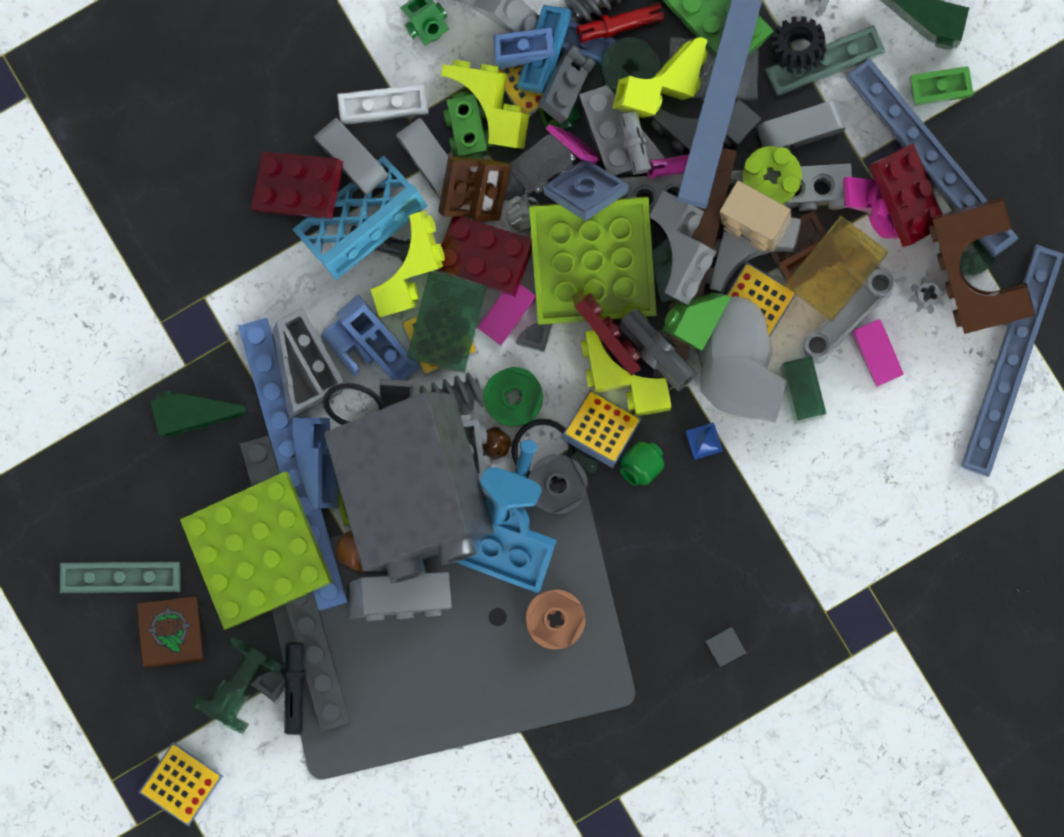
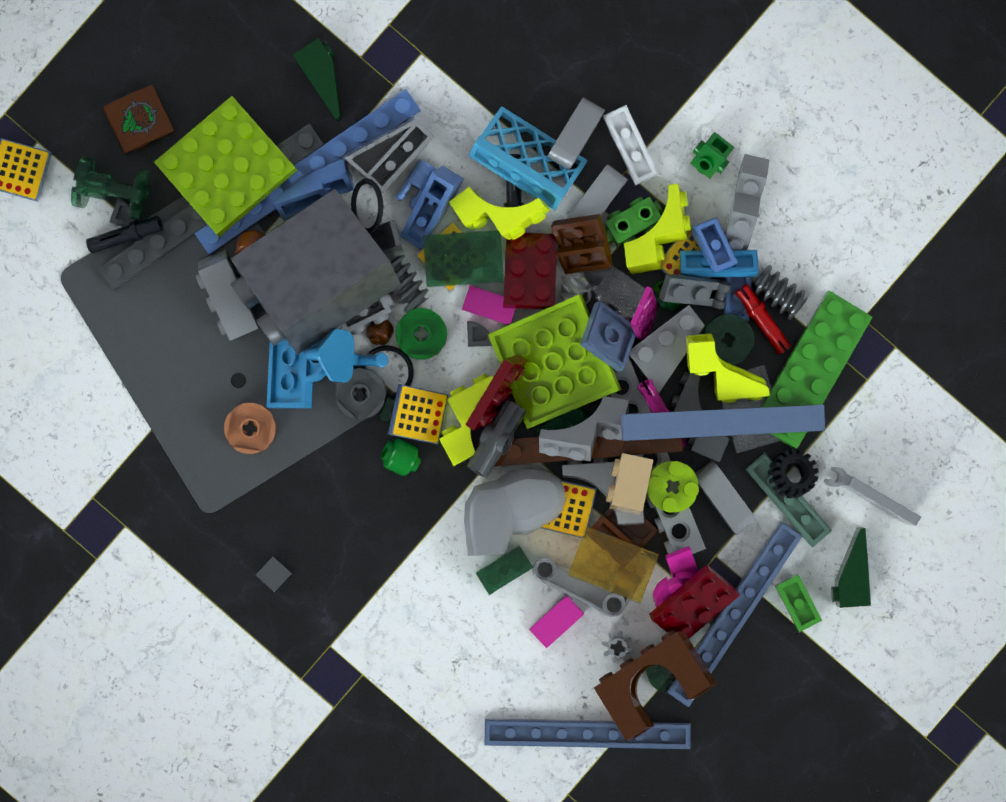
camera: 65 degrees right, 5 degrees up
sand green tile [60,562,181,593] -> none
dark red plate [251,152,343,219] -> none
light grey pin [619,111,652,175] -> none
bright green slope [662,292,730,350] -> none
blue tile [685,423,723,460] -> none

